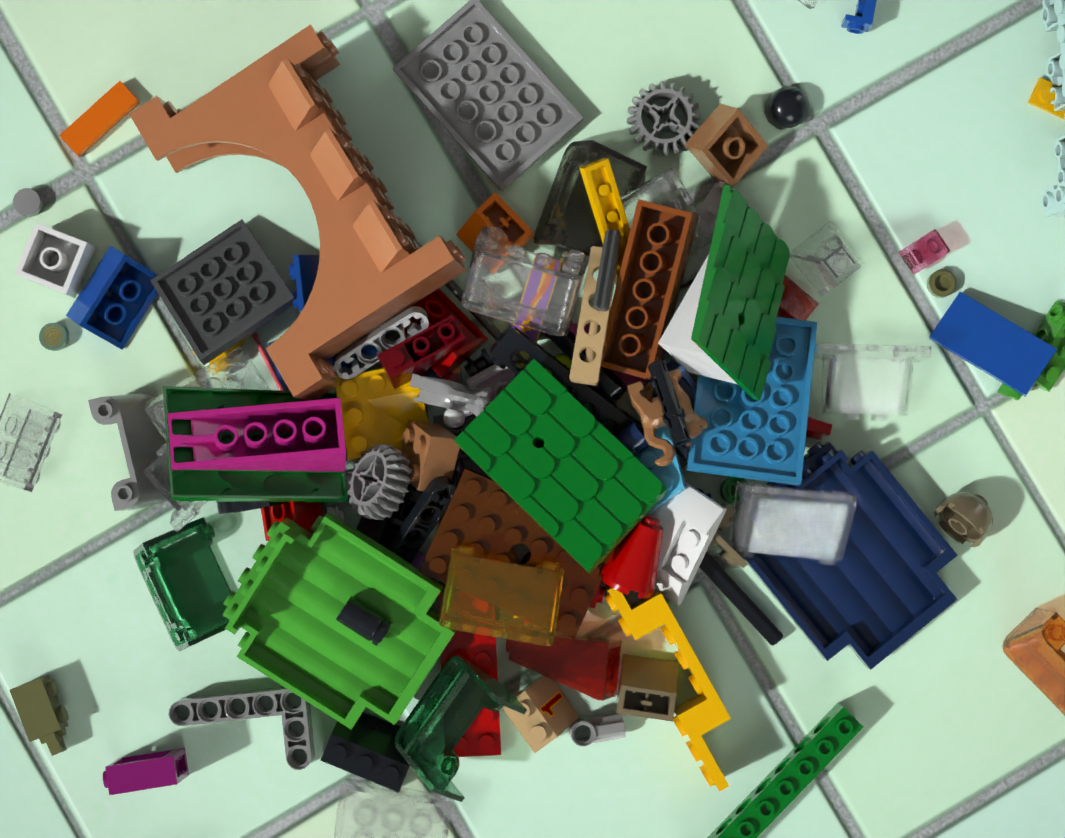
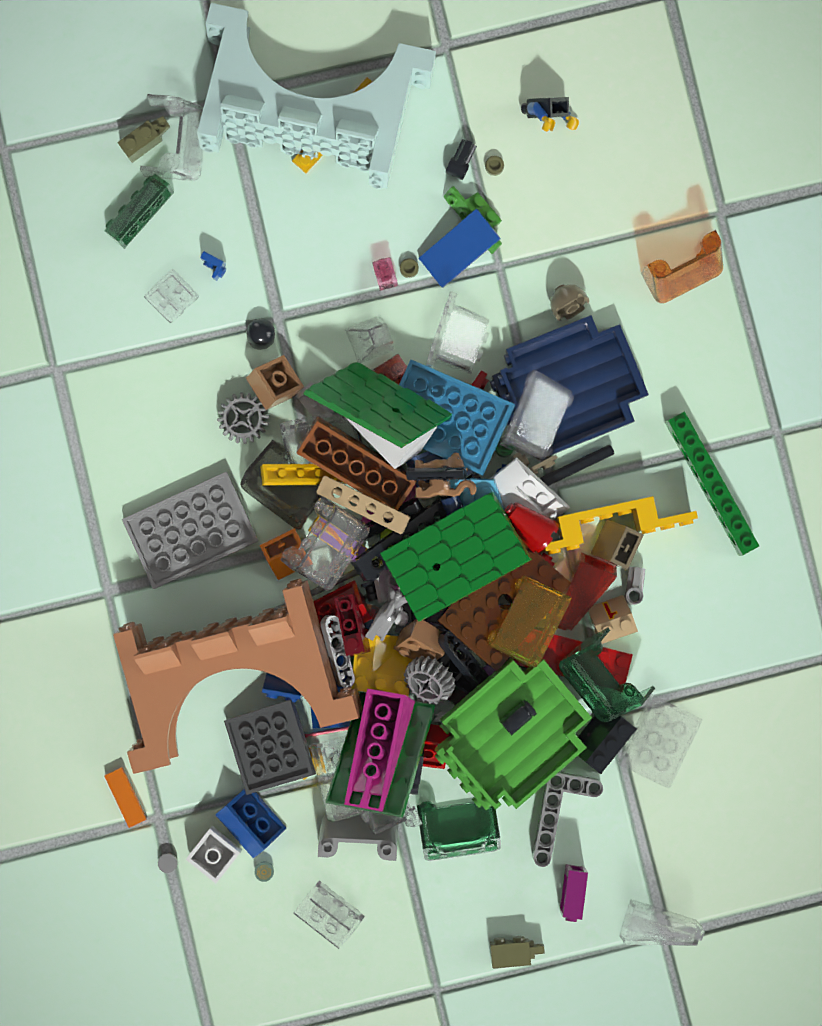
camera: 75 degrees left, 0 degrees up
dark grey axle [593,229,621,312] -> none

